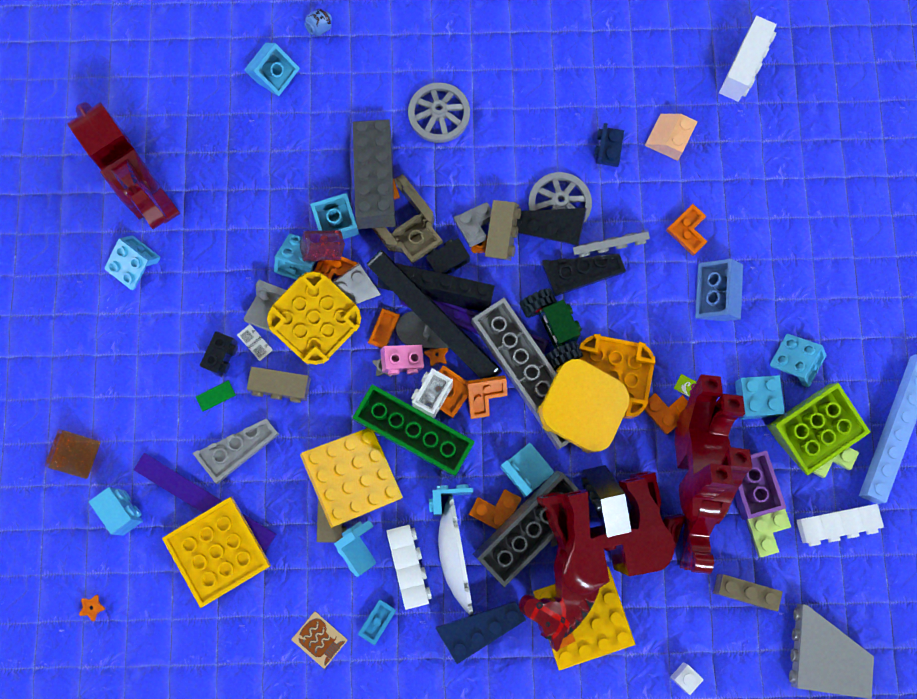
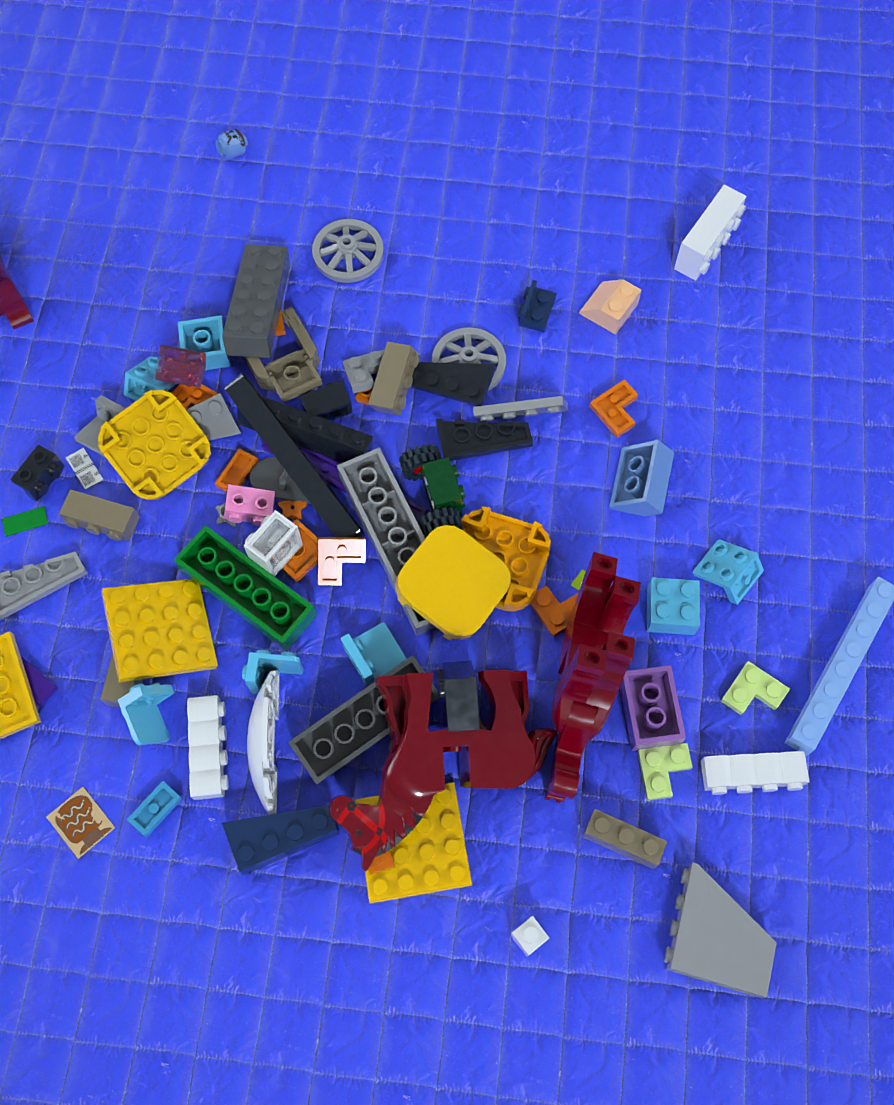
camera: 10 degrees right, 10 degrees down
medium azure slope [244,42,300,96] -> none
orange plate [469,489,522,530] -> none
lime slope [767,383,871,475] -> none

